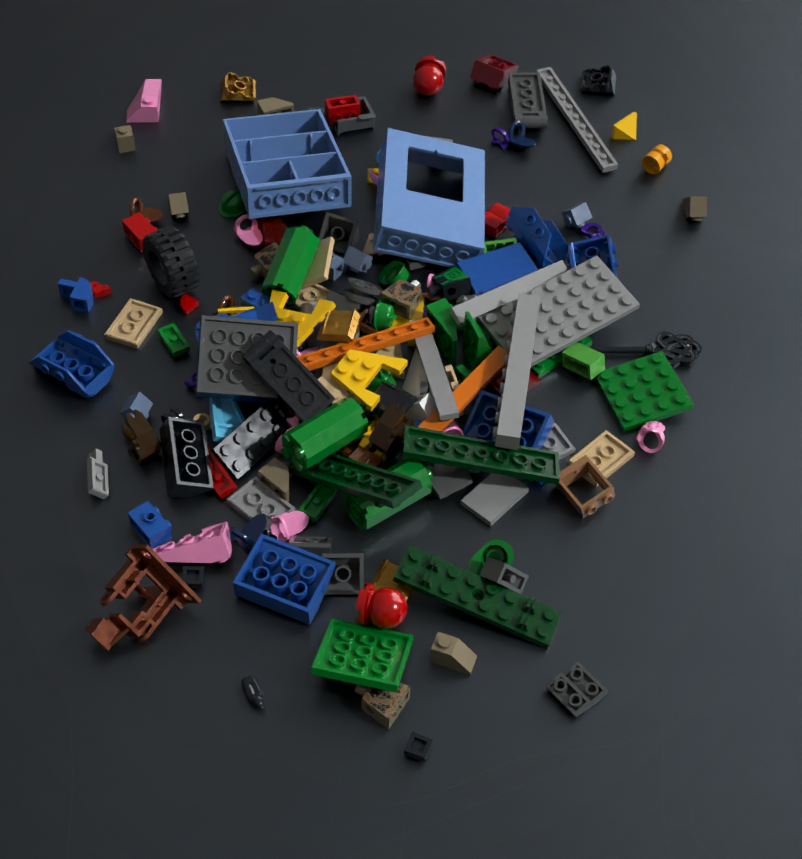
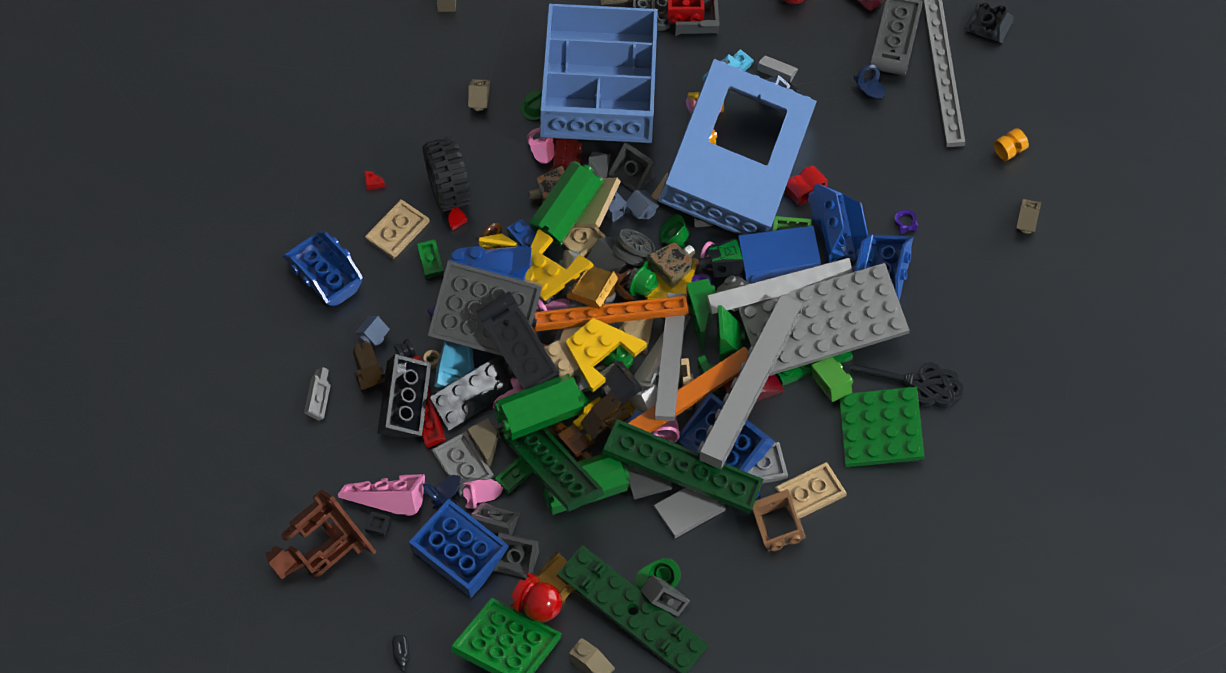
camera: 20 degrees right, 10 degrees up
blue brick [58,277,94,313] -> none
red brick [122,212,158,253] -> none
reddish brown piece [126,197,163,223] -> none
blue brick [128,501,172,548] -> none
dark purple piece [491,127,509,149] -> none
sand blue brick [561,202,593,229] -> none
yellow slope [611,111,637,140] -> none
bright pink piece [636,421,666,453] -> none

